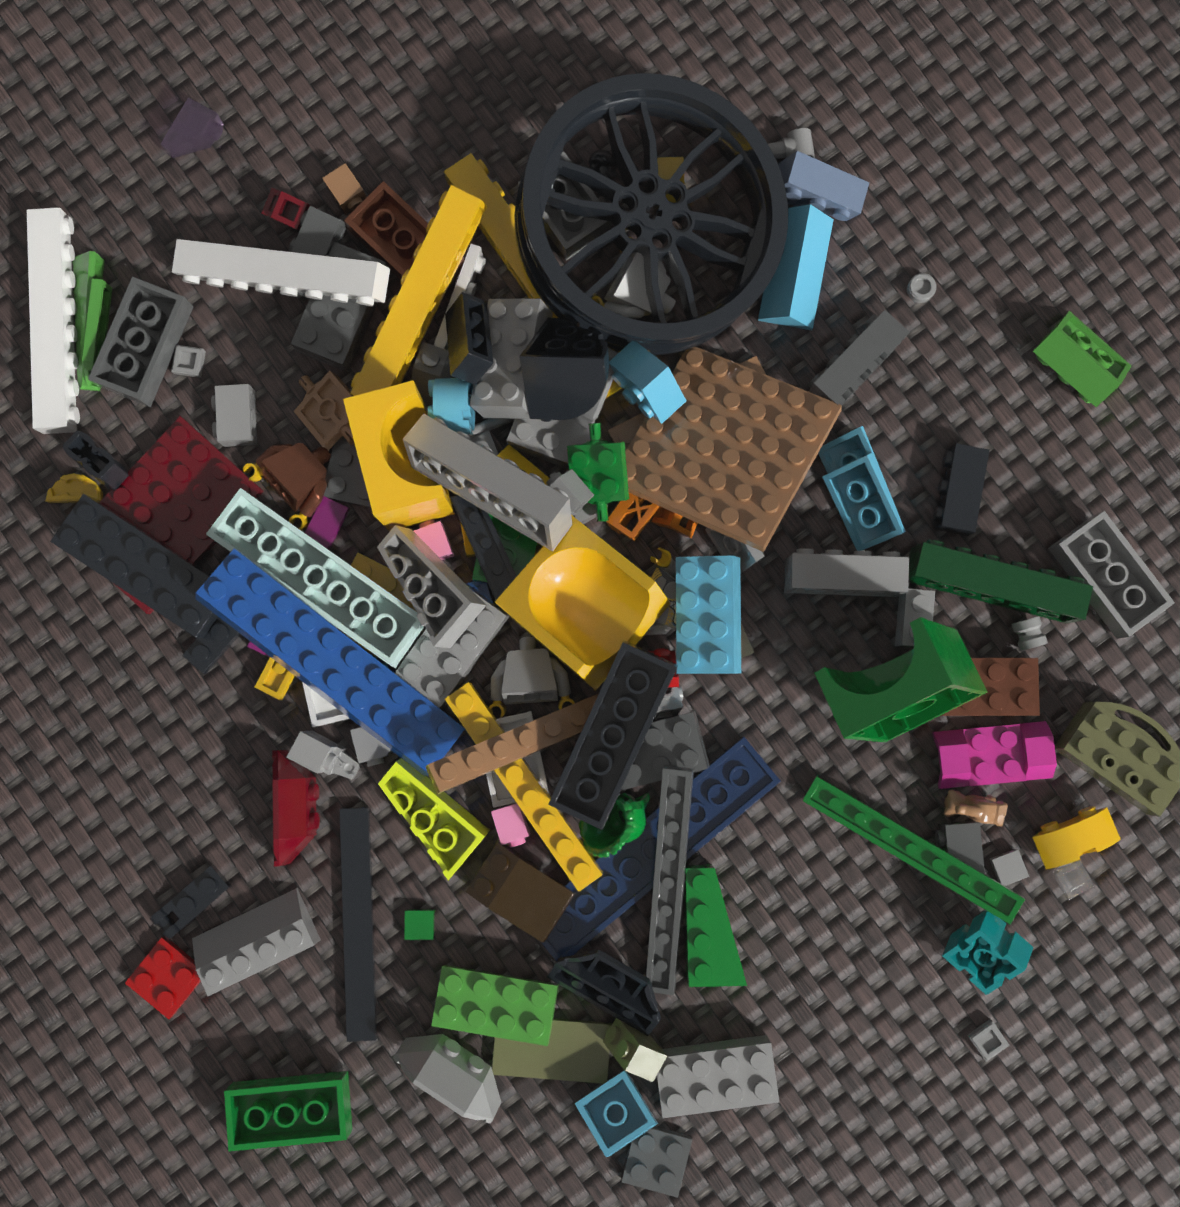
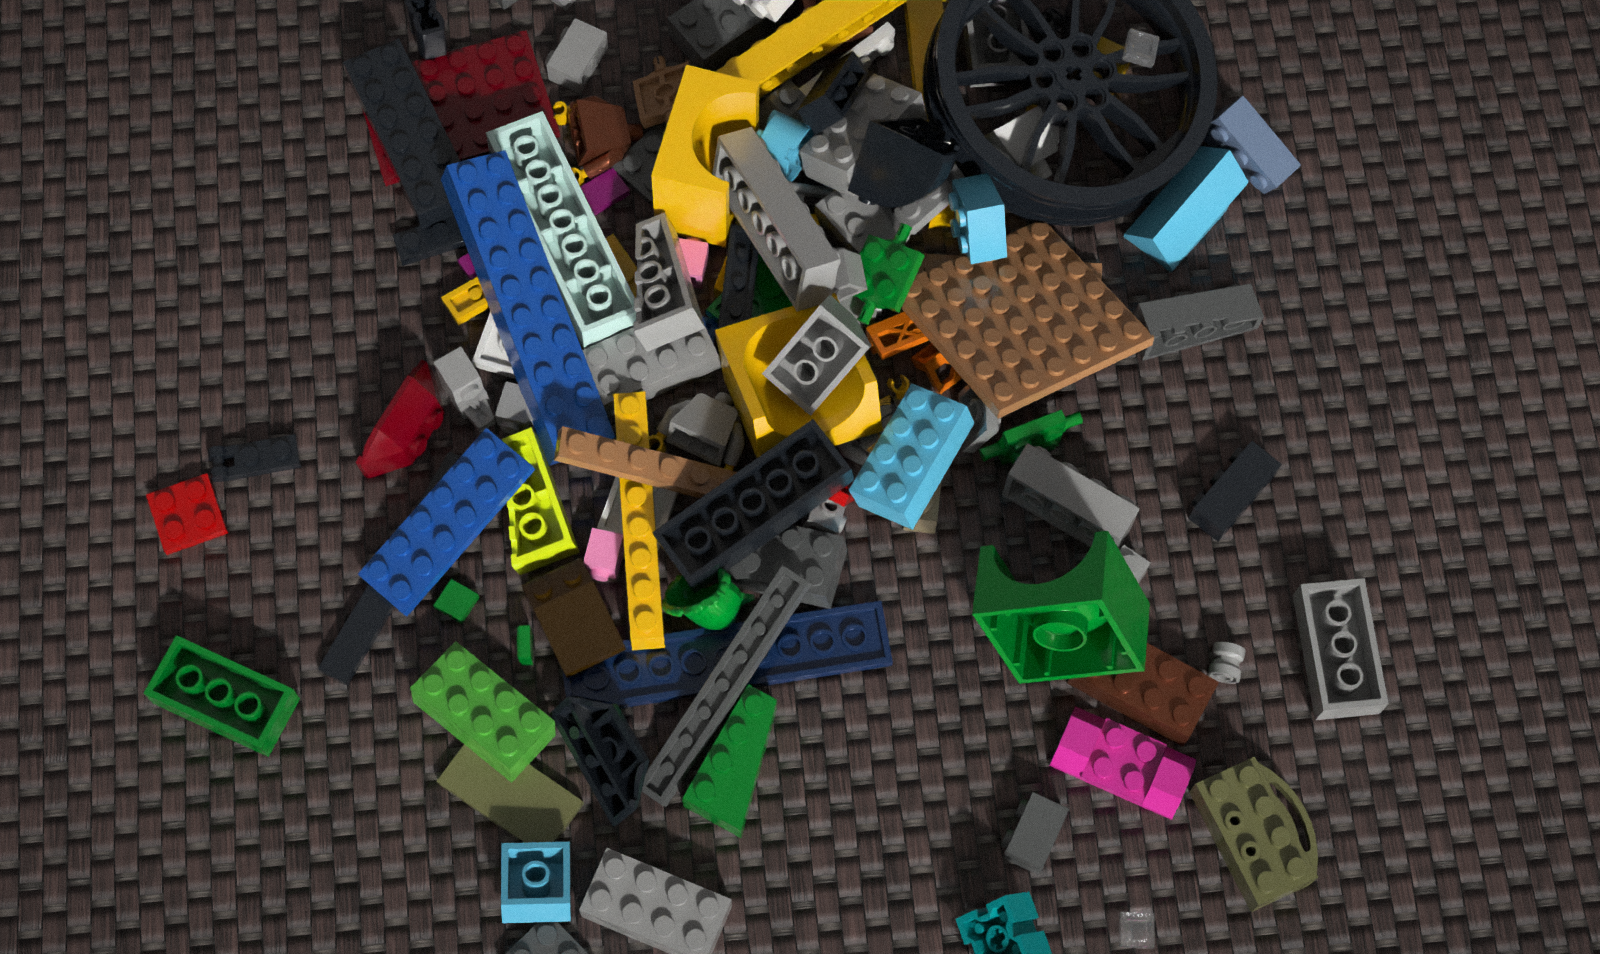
camera: 25 degrees right, 15 degrees down
yellow tile [45,473,104,503] -> none
light grey slope [192,888,321,996] -> none
light grey wedge [393,1034,501,1123] -> none
olive brick [603,1018,667,1082] -> none
light grey pin [768,128,815,159] -> none
green plate [803,776,1025,925] -> none
medium azure slope [818,426,906,551] -> none
light grey tile [907,273,936,303] -> none
dark green brick [908,539,1093,624] -> none
medium nougat animal [944,790,1008,826] -> none
light grey tile [989,849,1029,886] -> none
yellow brick [1032,806,1121,870] -> none
bright green slope [1033,311,1131,407] -> none
none -> blue plate [358,428,536,616]
none -> green tile [517,625,533,666]
none -> light grey slope [762,295,871,416]
none -> green plate [979,409,1083,465]
none -> clear tile [1122,29,1160,68]

